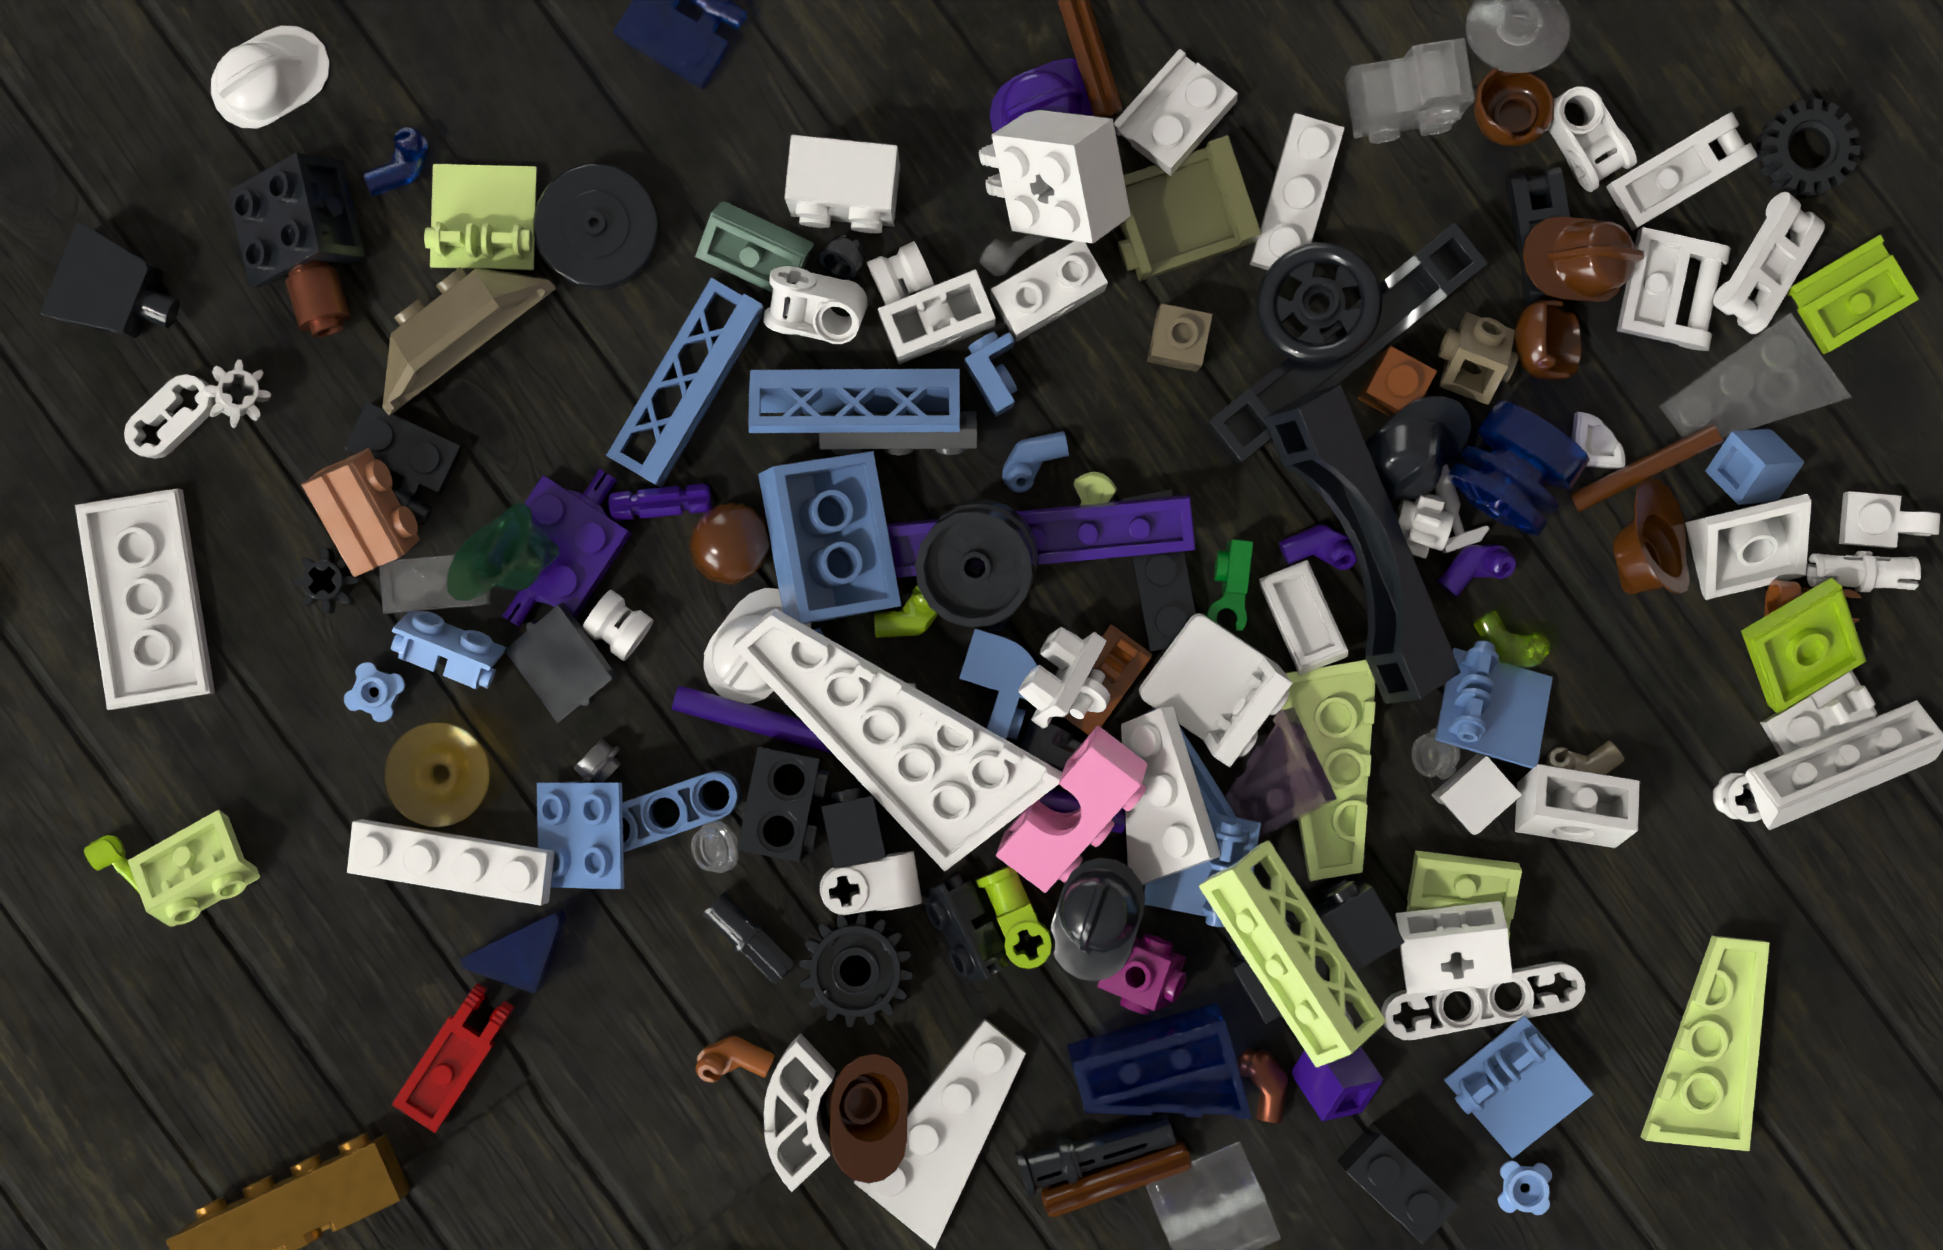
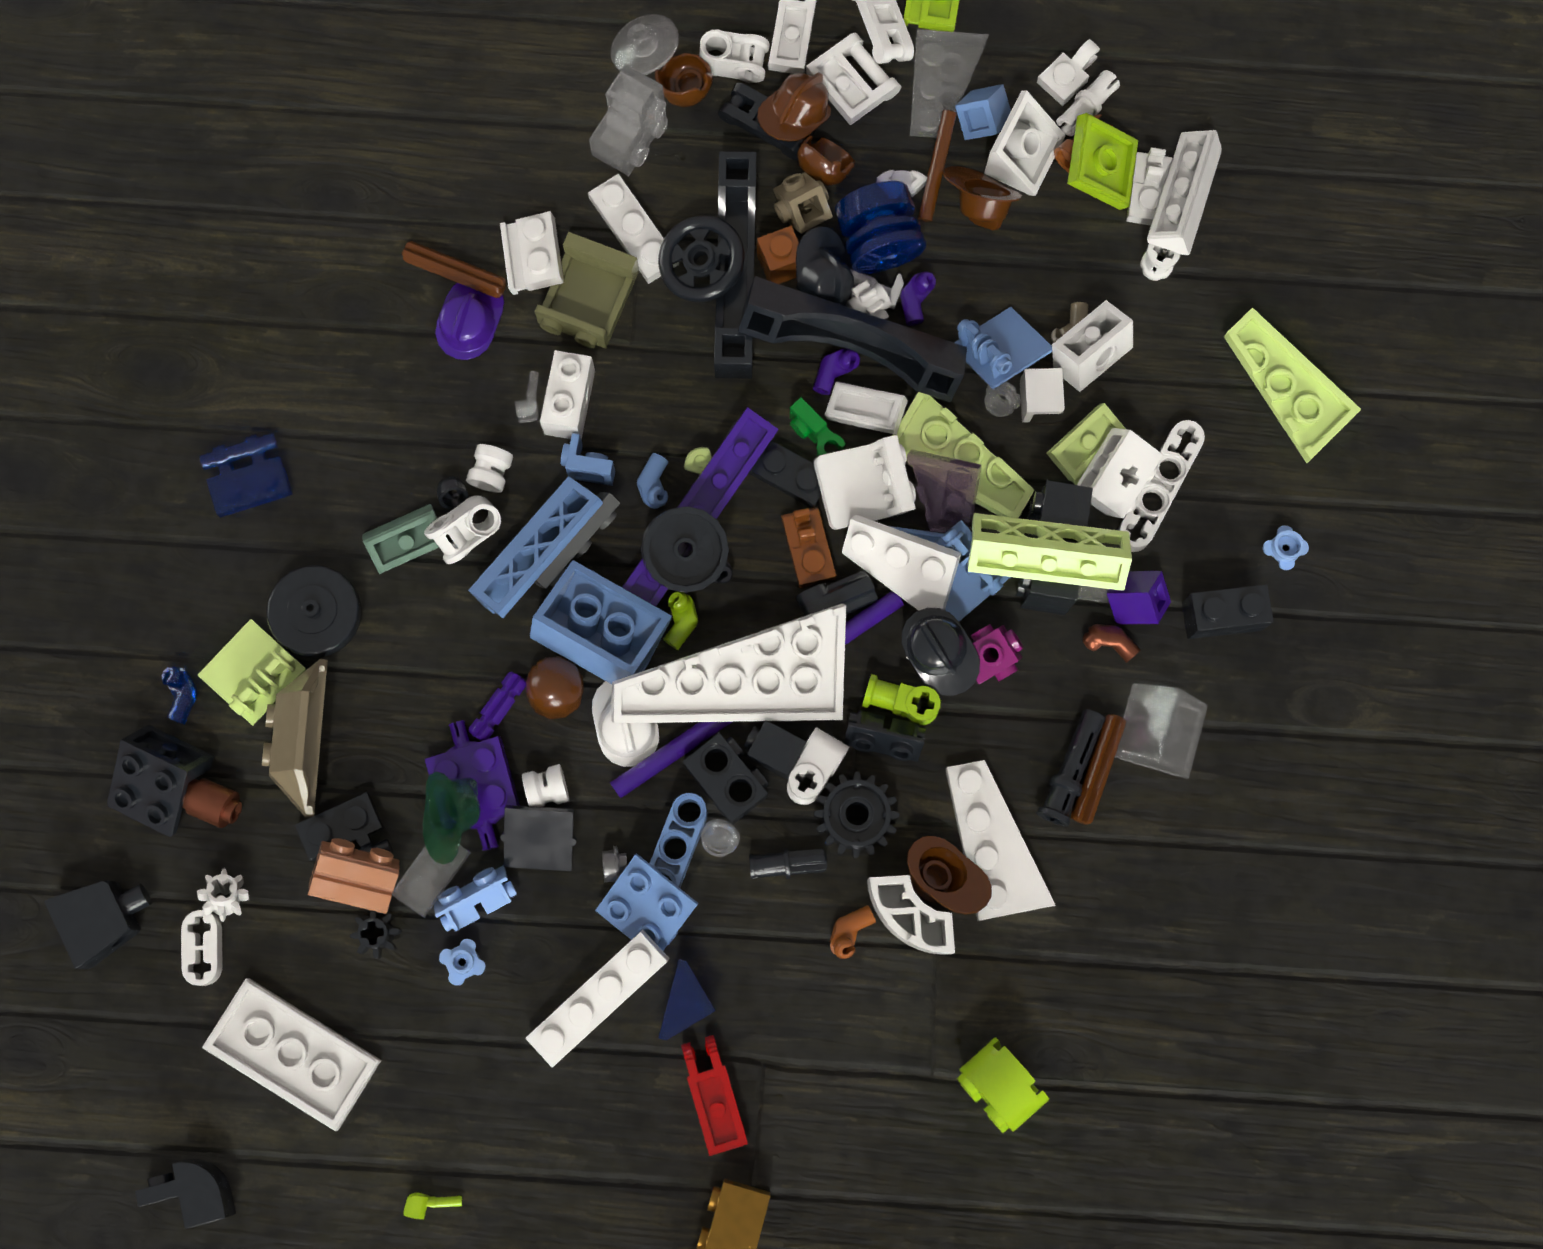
camera: 50 degrees left, 10 degrees down
yellowish green bracket [128,809,260,927] -> none
white piece [211,26,330,129] -> none
clear yellow dish [384,723,490,827] -> none
medium blue fence [606,278,765,488] -> none
white brick [785,135,900,233] -> none
white brick [878,269,996,365] -> none
medium blue brick [959,629,1037,740] -> none
white hinge [979,110,1131,244] -> none
bright pink arch [996,726,1148,893] -> none
white hips [1018,627,1110,729] -> none
clear blue wedge [1067,1003,1252,1119] -> none
dark tan brick [1147,303,1213,372] -> none
medium blue hinge [1444,1014,1594,1159] -> none
clear neon green arm [1473,610,1550,668] -> none

